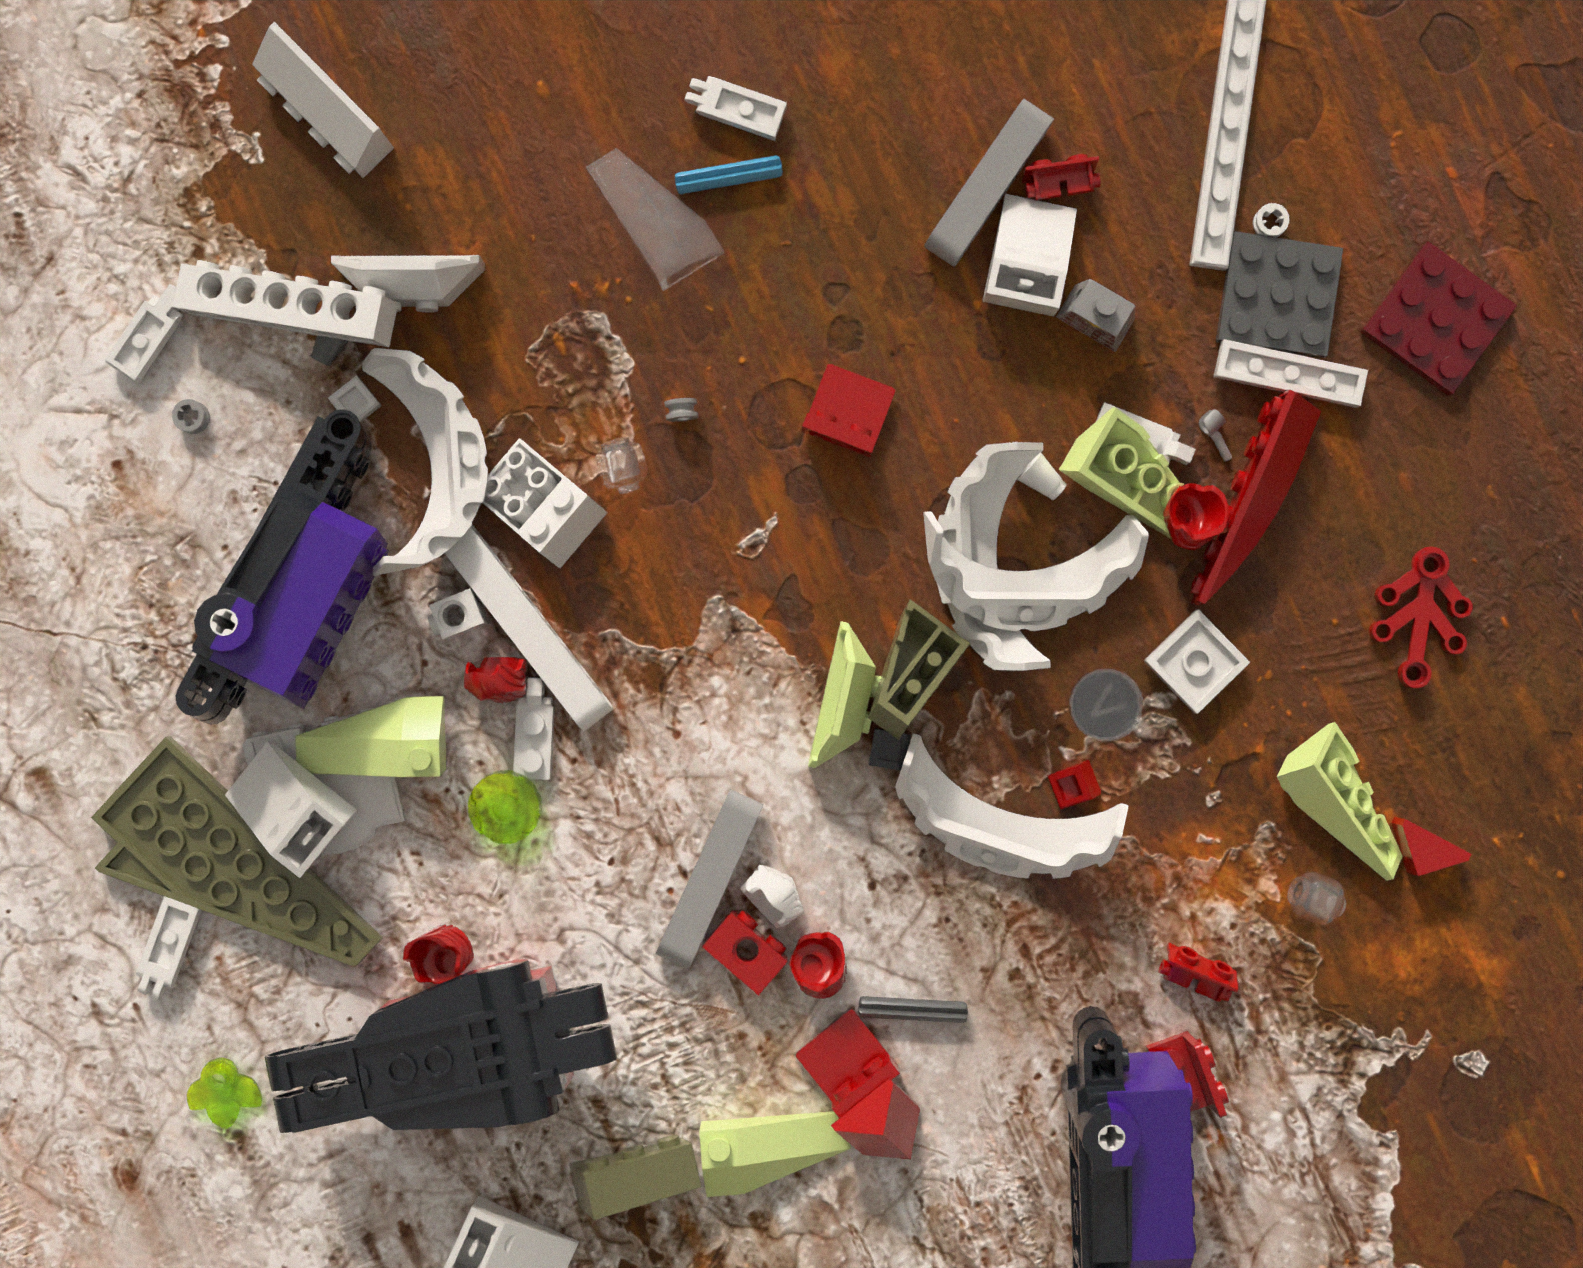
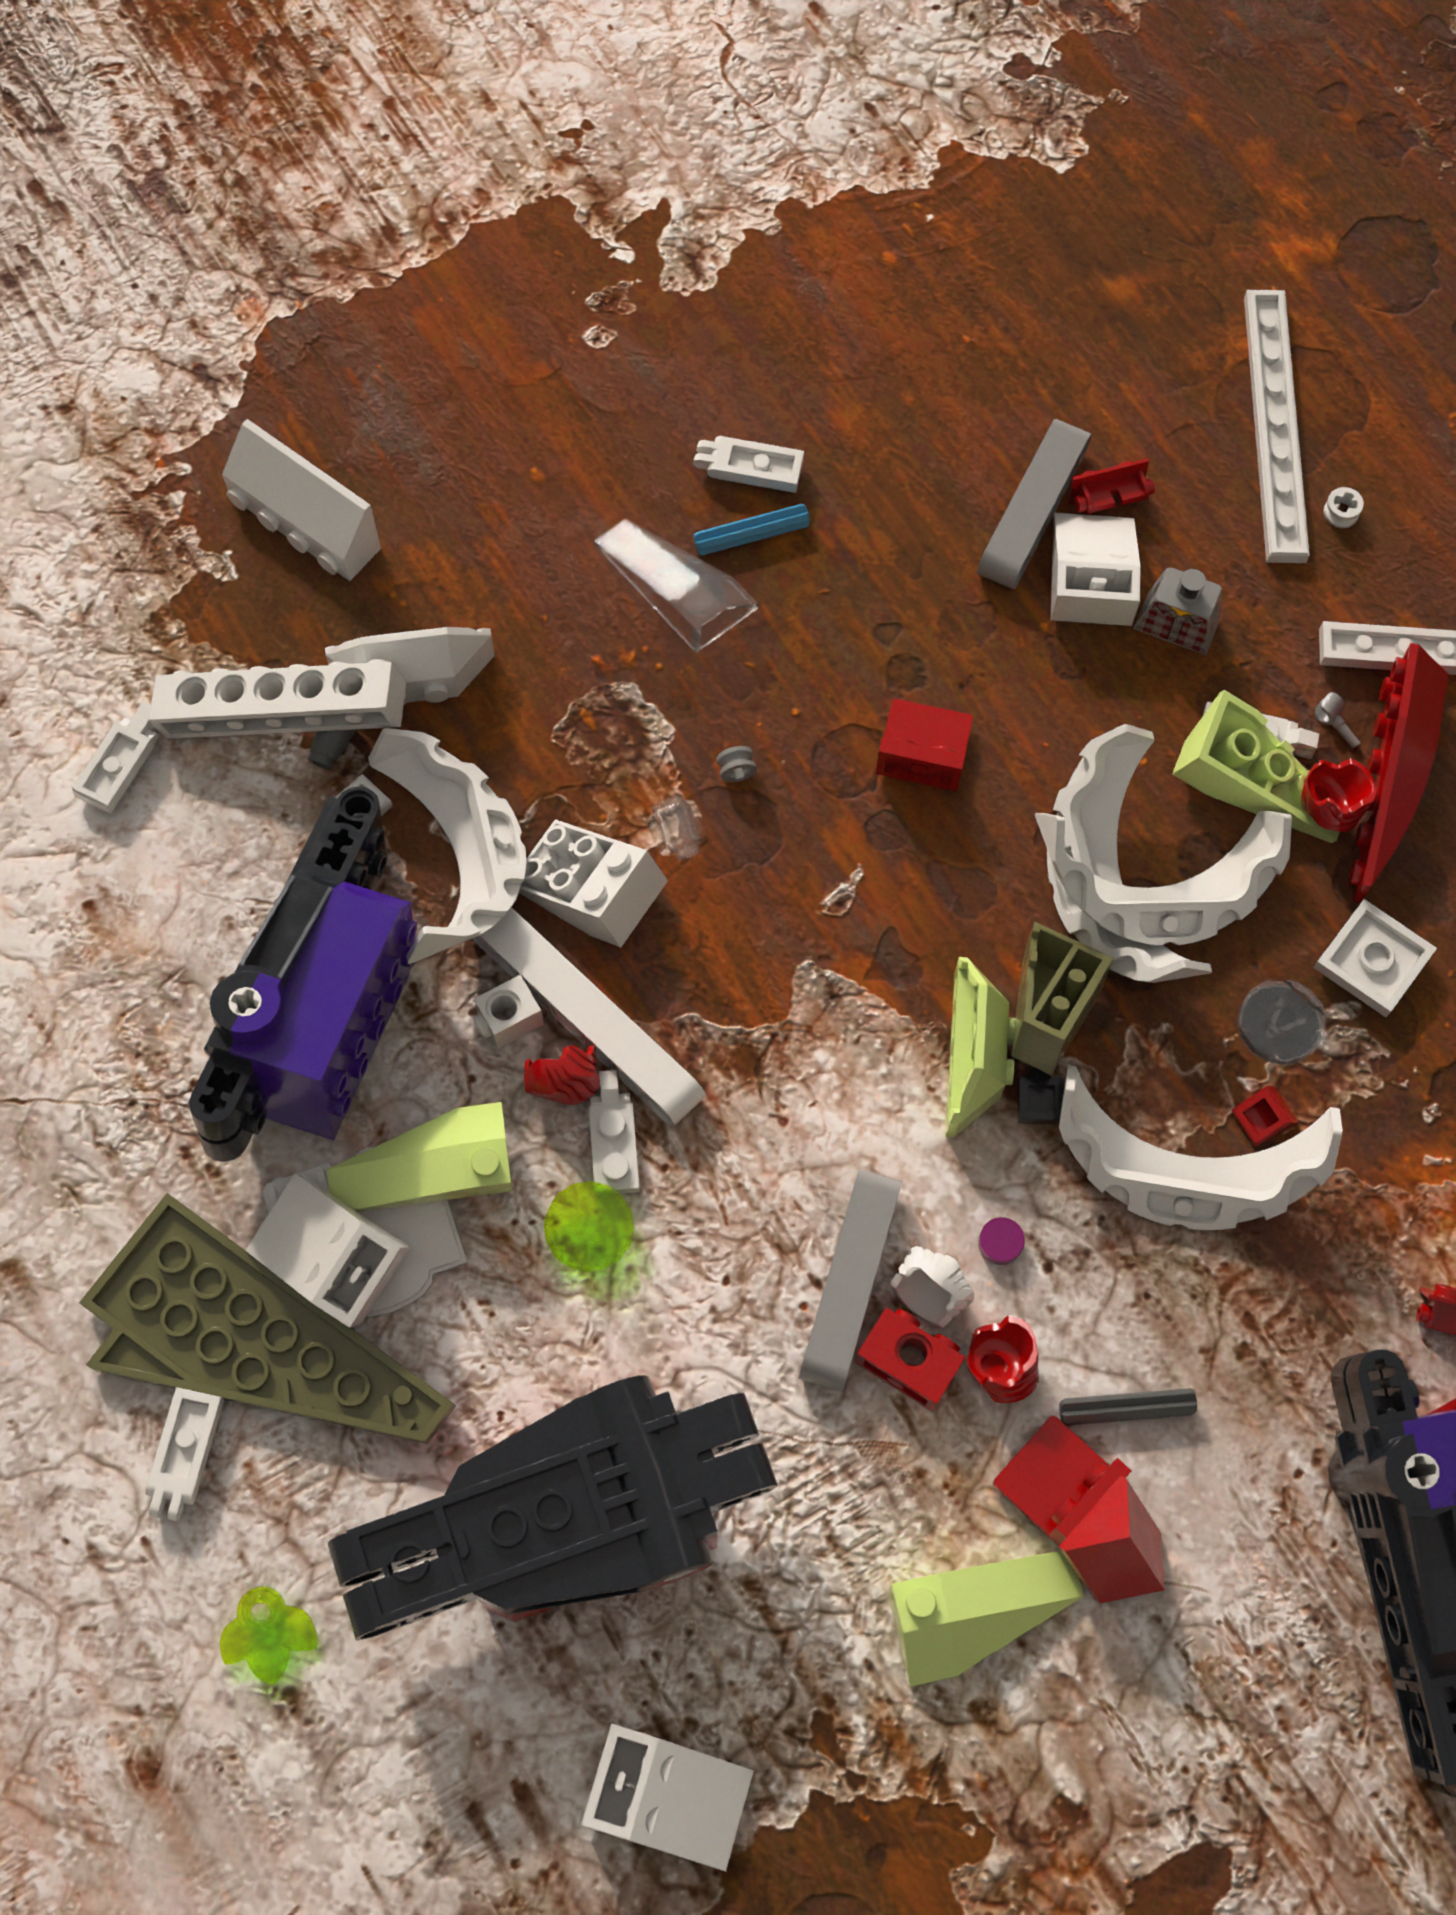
camera: 15 degrees left, 20 degrees down
light grey bush [172,399,210,434] -> none
red hair [403,924,474,984] -> none
olive wedge [569,1135,701,1220] -> none
white cone [1017,453,1067,500] -> none
dark grey plate [1216,231,1343,358] -> none
none -> magenta tile [978,1217,1025,1265]

